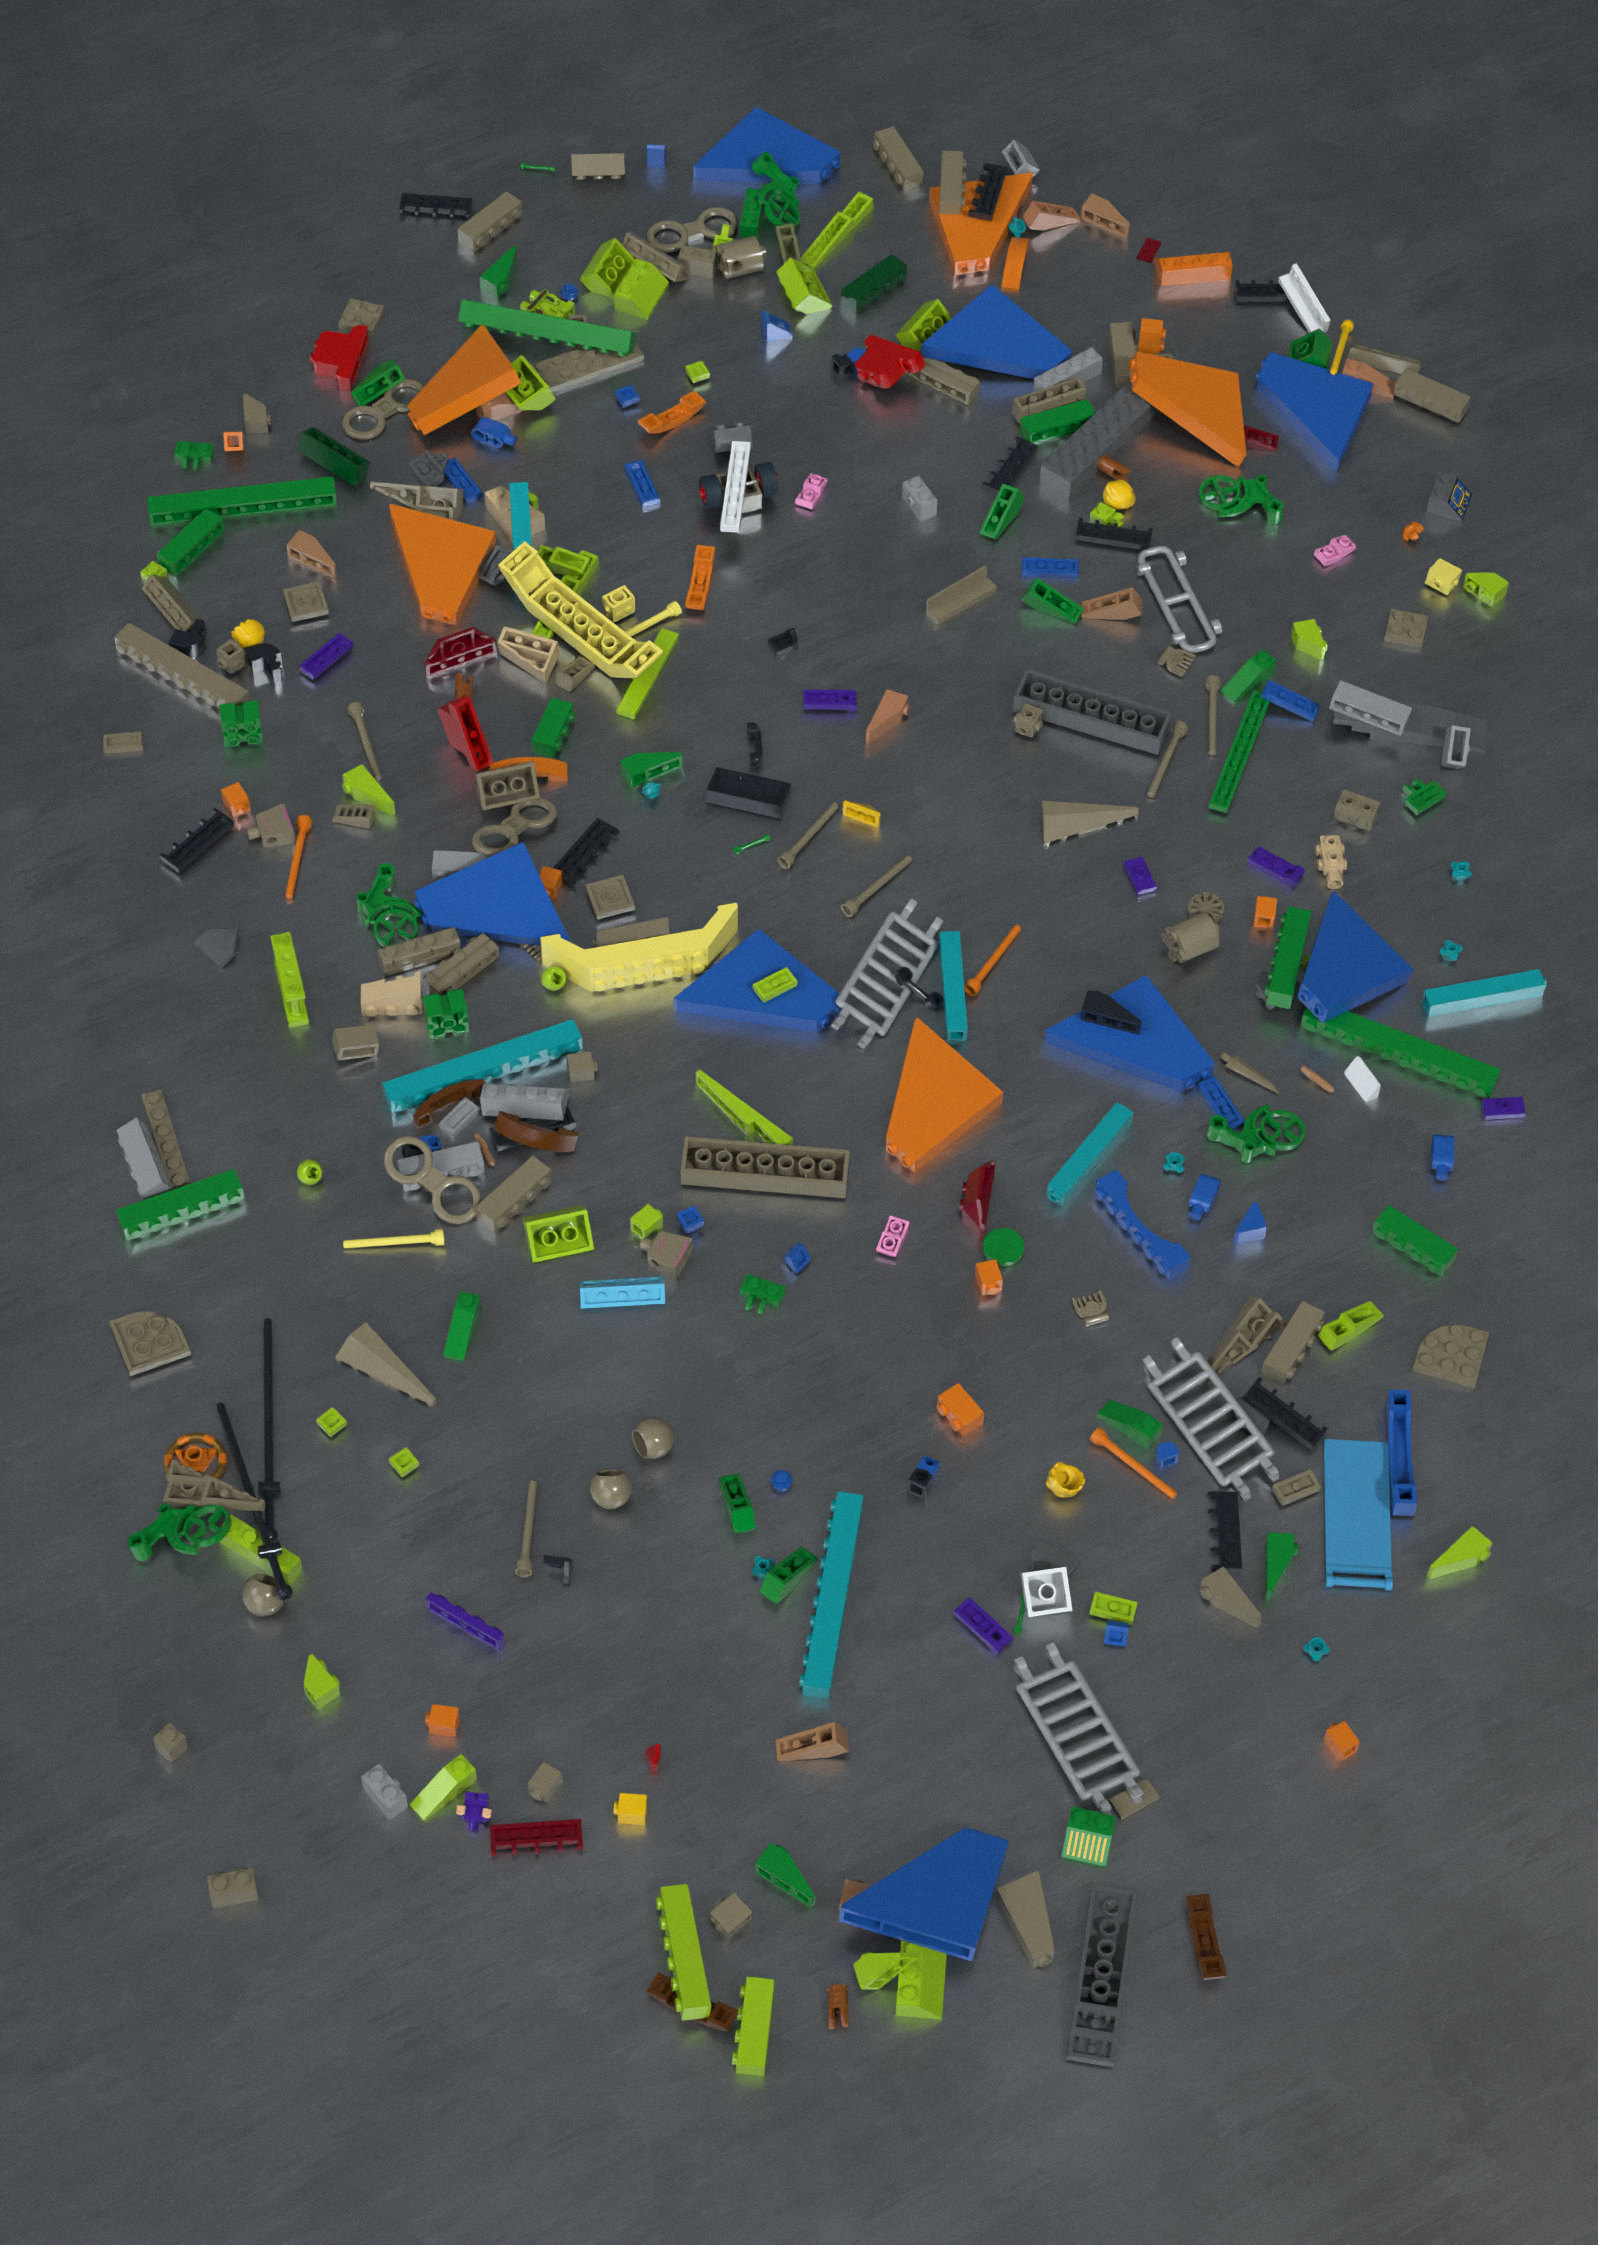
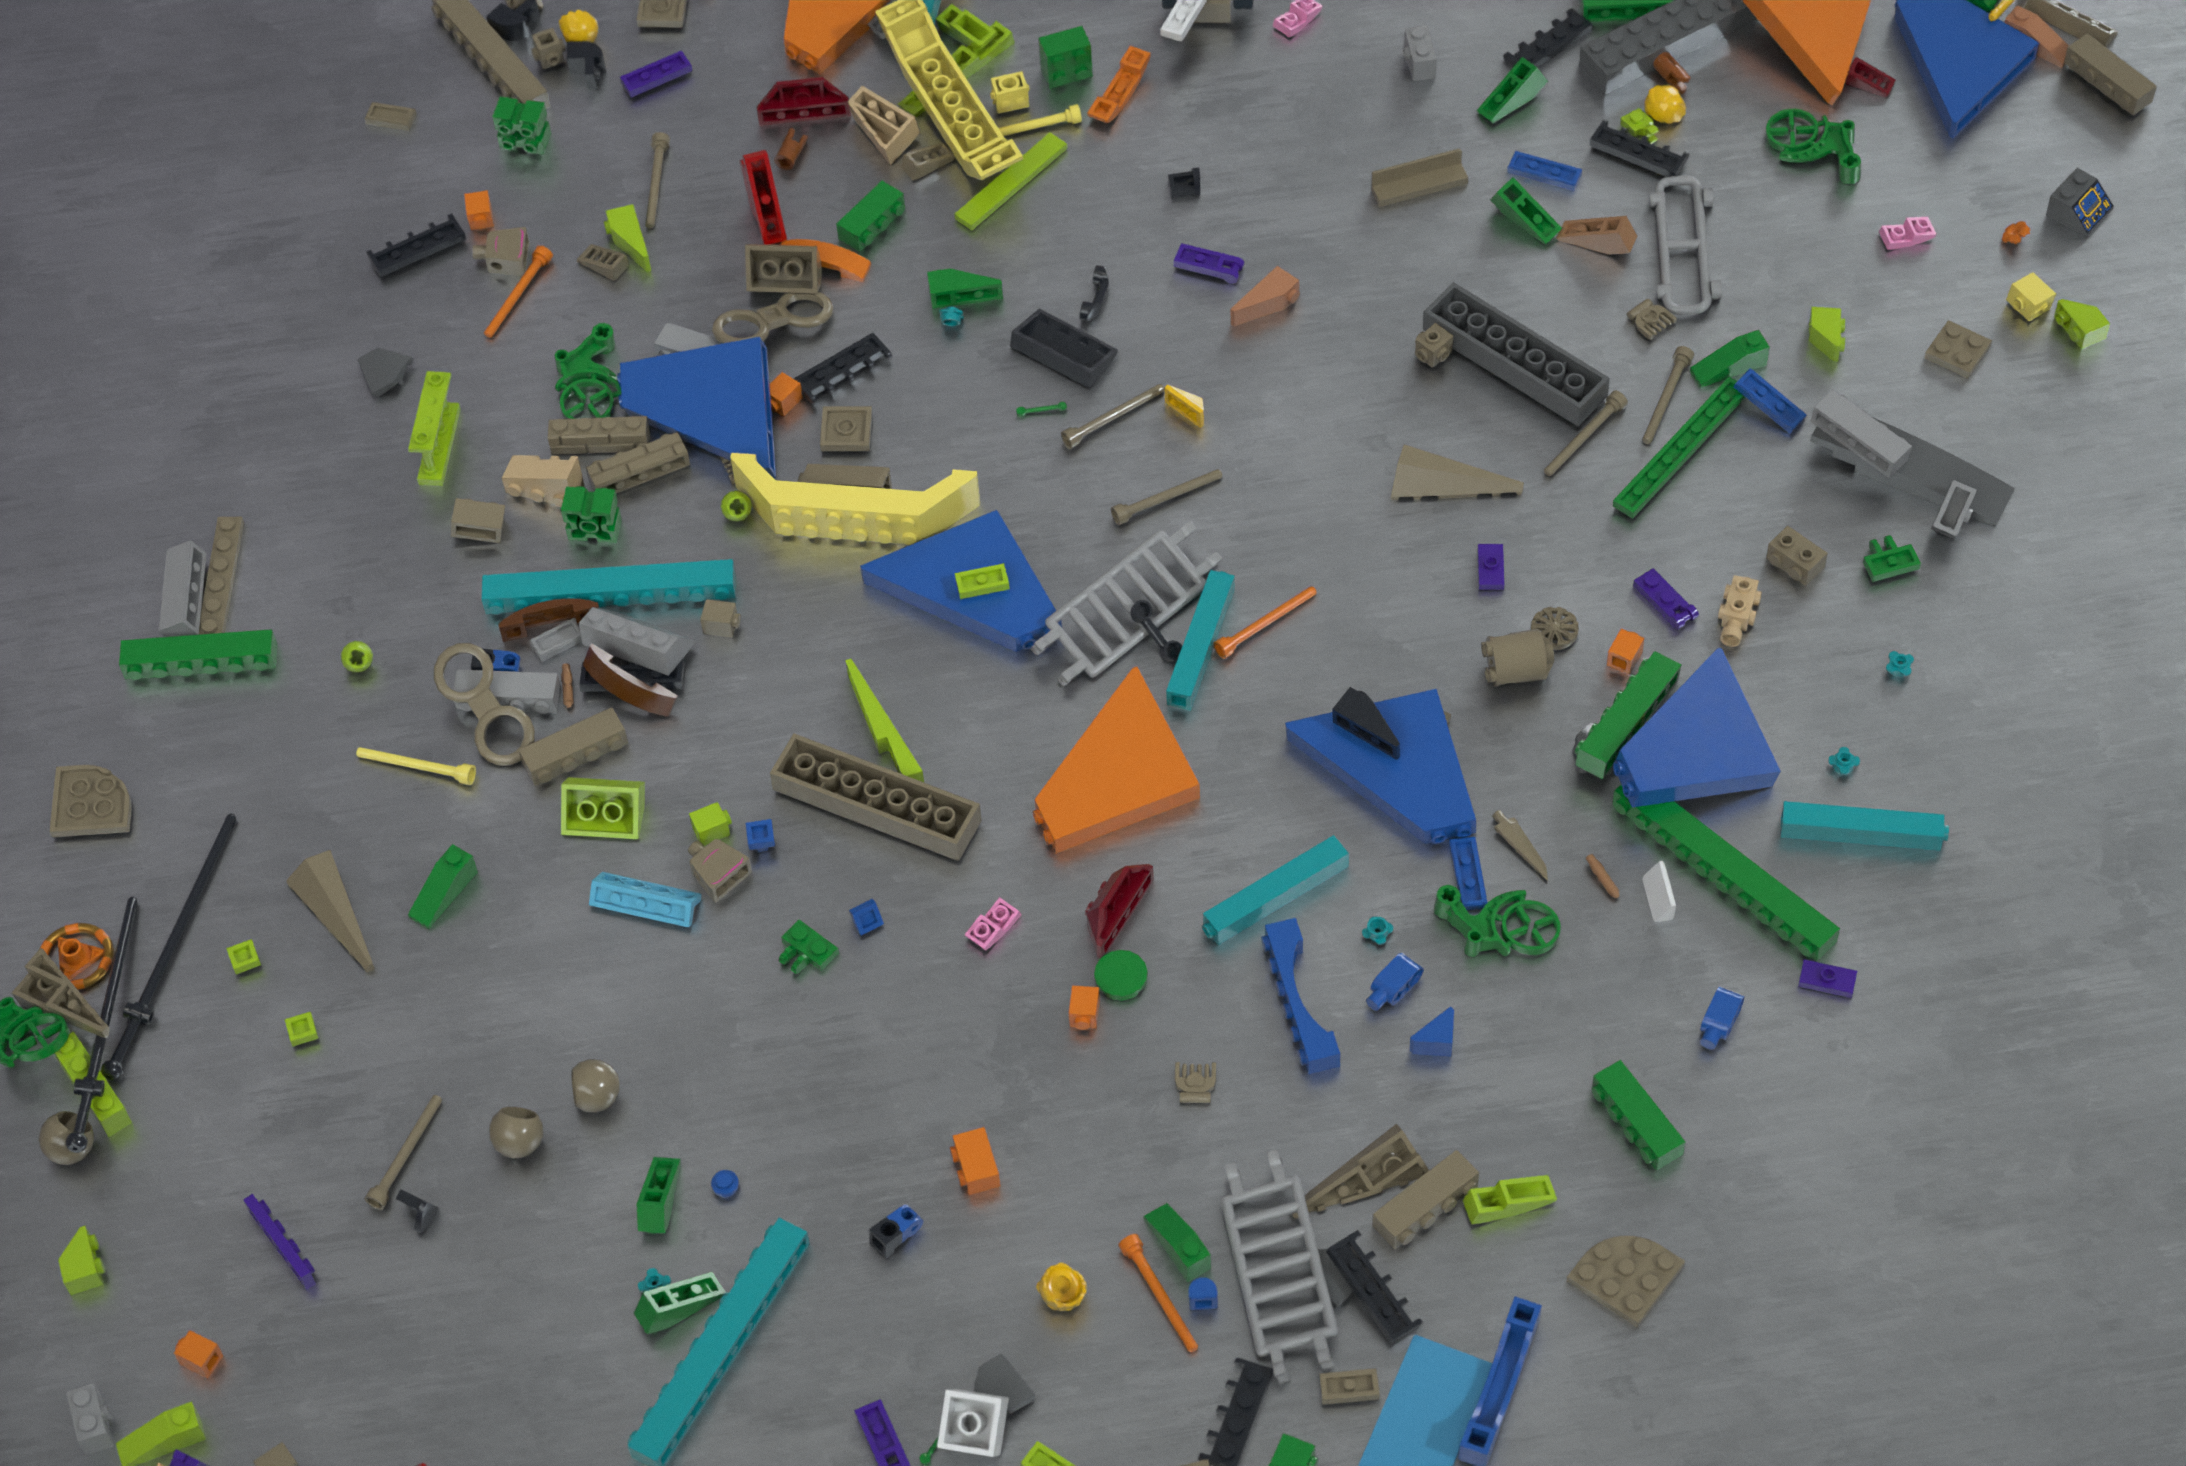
camera: 25 degrees right, 0 degrees up
none -> green brick [1038,26,1093,89]

